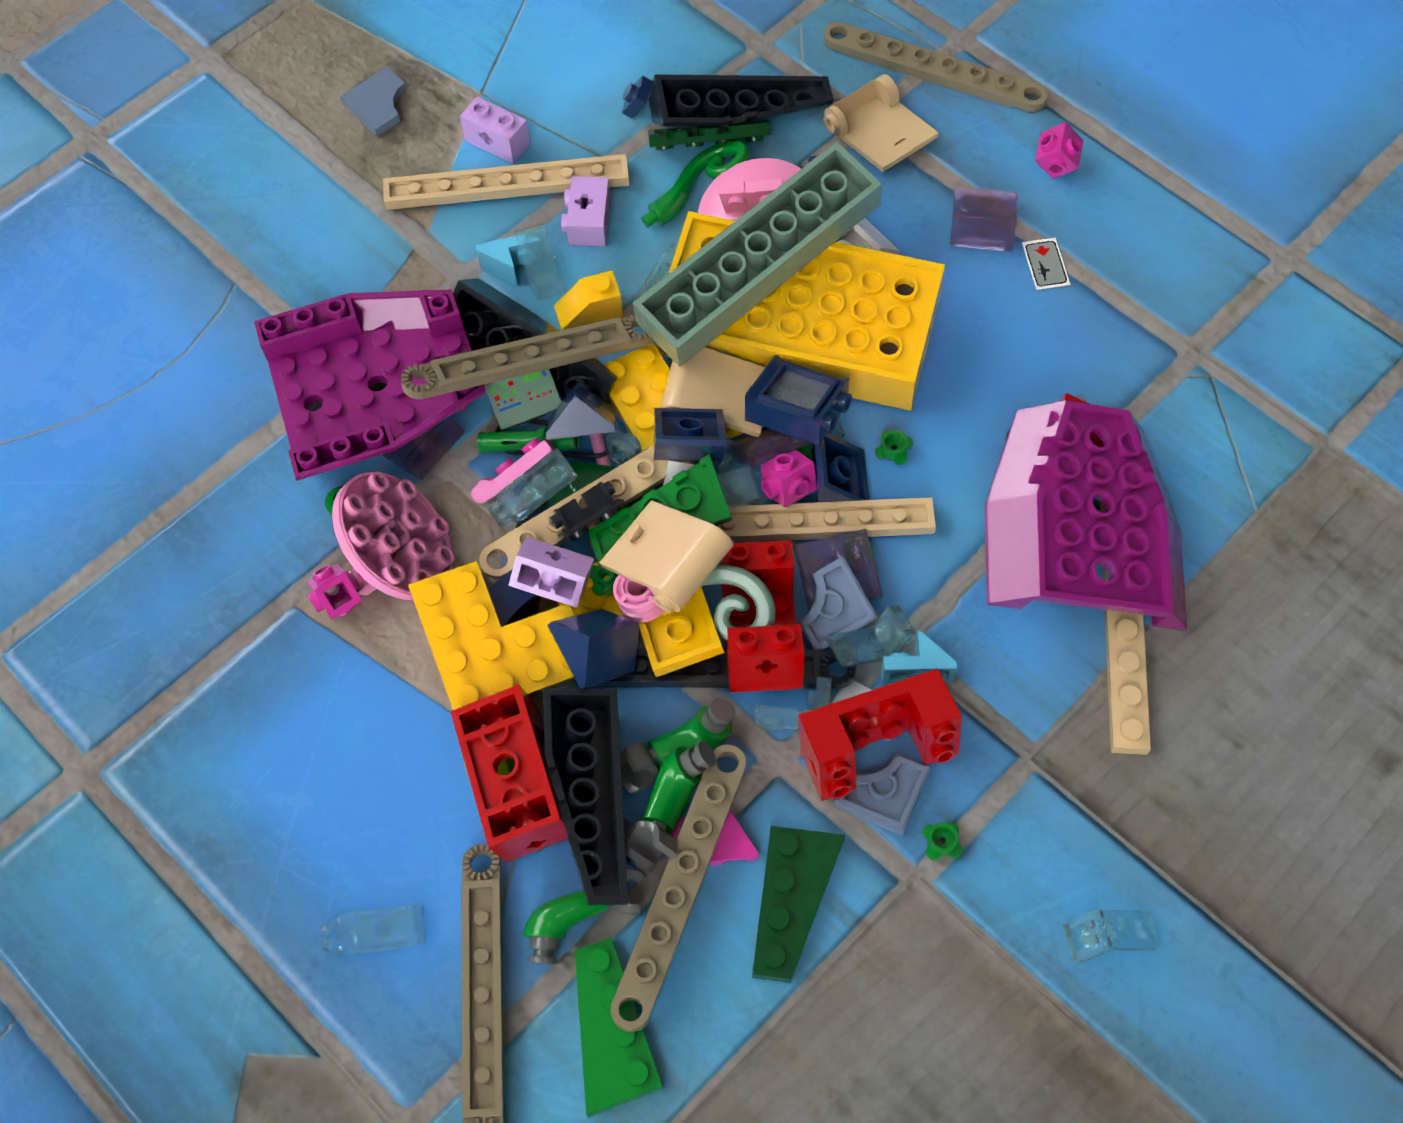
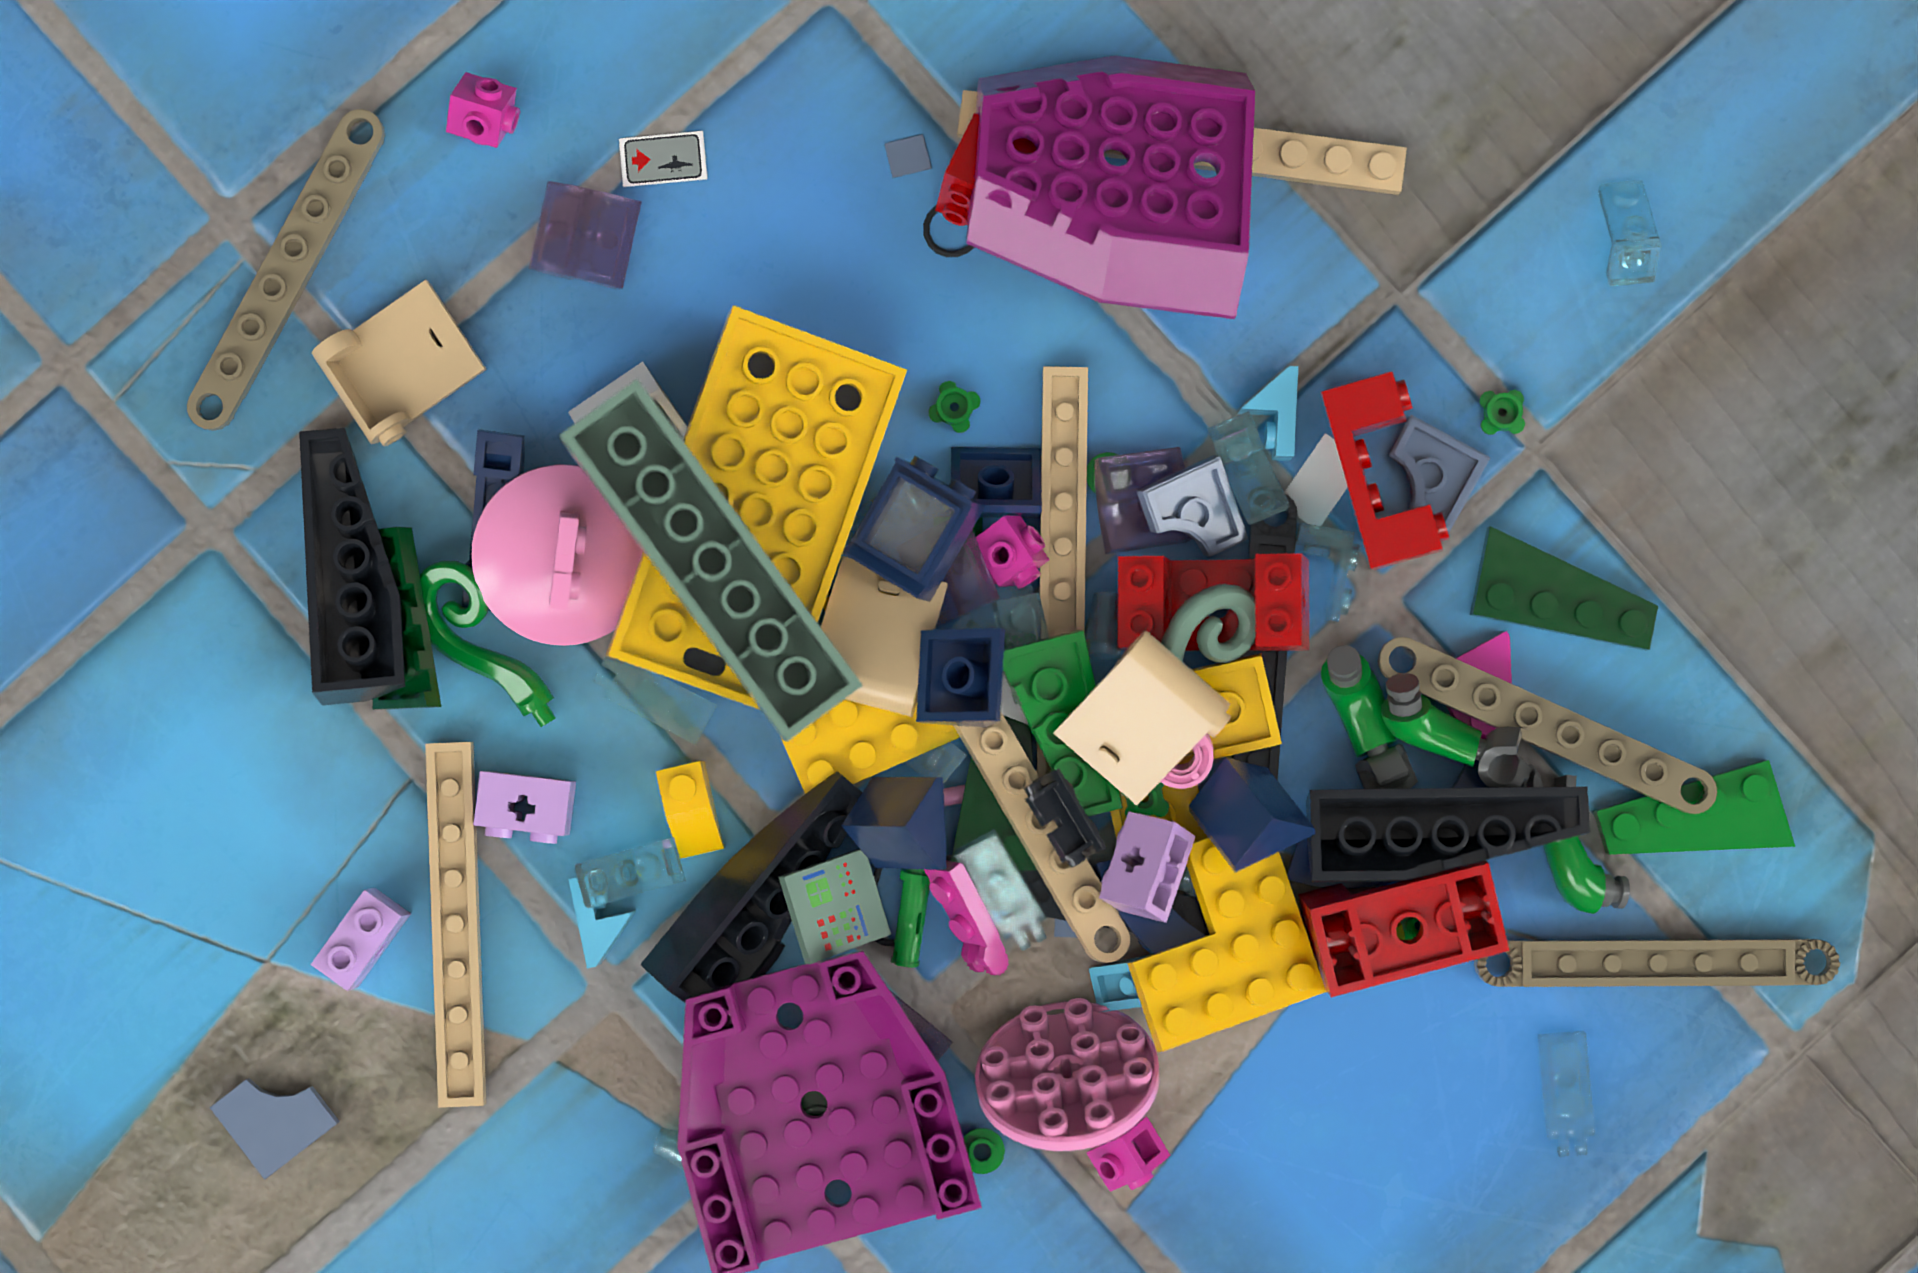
camera: 90 degrees left, 25 degrees up
dark tan plate [401,314,654,399] -> none
dark blue plate [622,76,653,119] -> none

